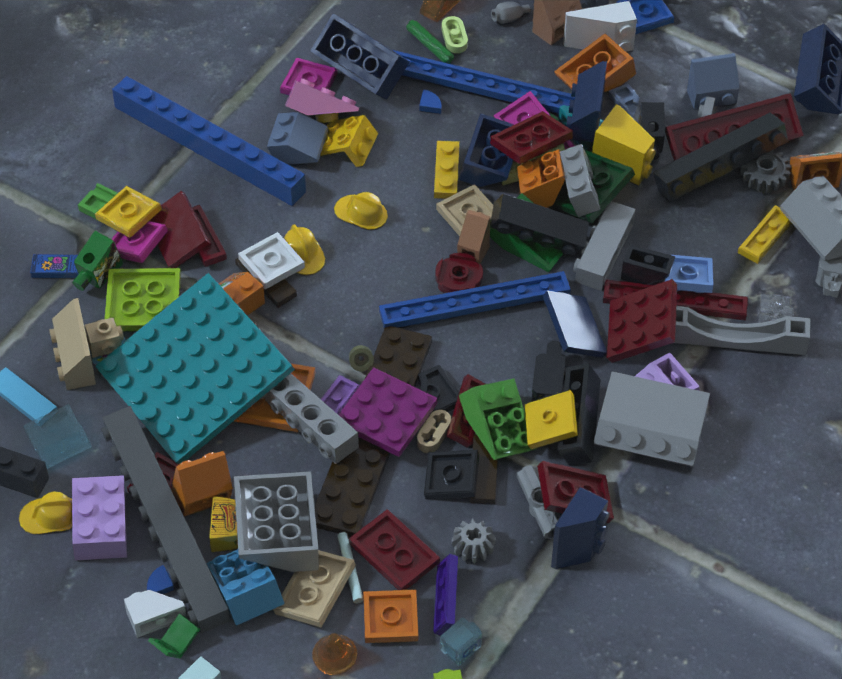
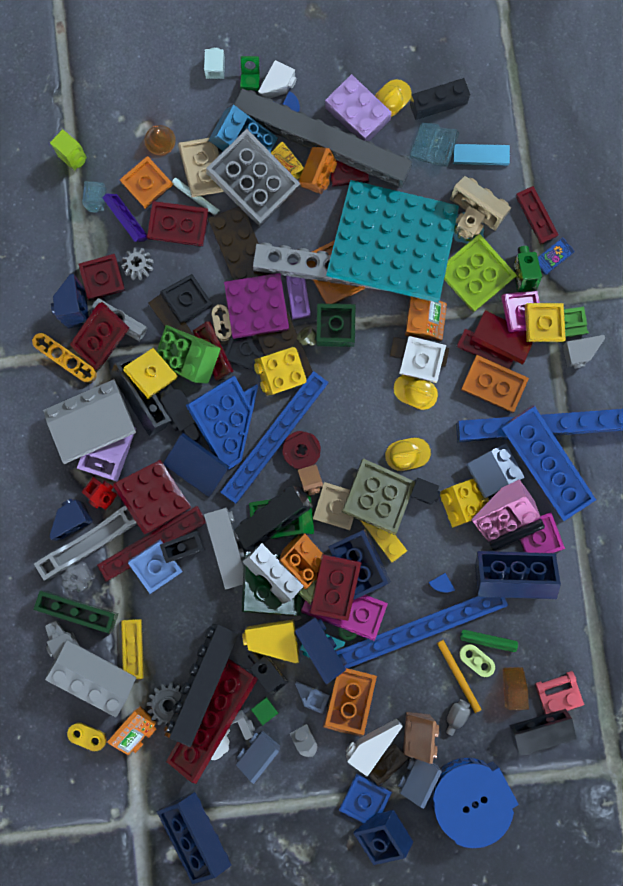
camera: 140 degrees right, 30 degrees up
none -> light orange beam [32,333,97,383]
none -> dark green brick [33,590,119,633]
none -> dark blue slope [49,499,94,541]
none -> dark red plate [78,254,126,301]
none -> red brick [82,477,117,510]
none -> blue wing [186,376,258,470]
none -> green tile [251,697,279,725]
none -> yellow bracket [254,347,307,396]
none -> light grey plate [290,724,318,757]
none -> dark green brick [316,304,356,347]
none -> olive plate [342,459,415,535]
none -> black brick [410,478,441,505]
none -> light orange bar [437,640,482,713]
none -> orange plate [461,355,529,413]
none -> black axle [489,519,545,551]
none -> blue plate [501,405,596,521]
none -> dark red plate [516,186,559,245]
none -> light grey slope [563,335,605,369]

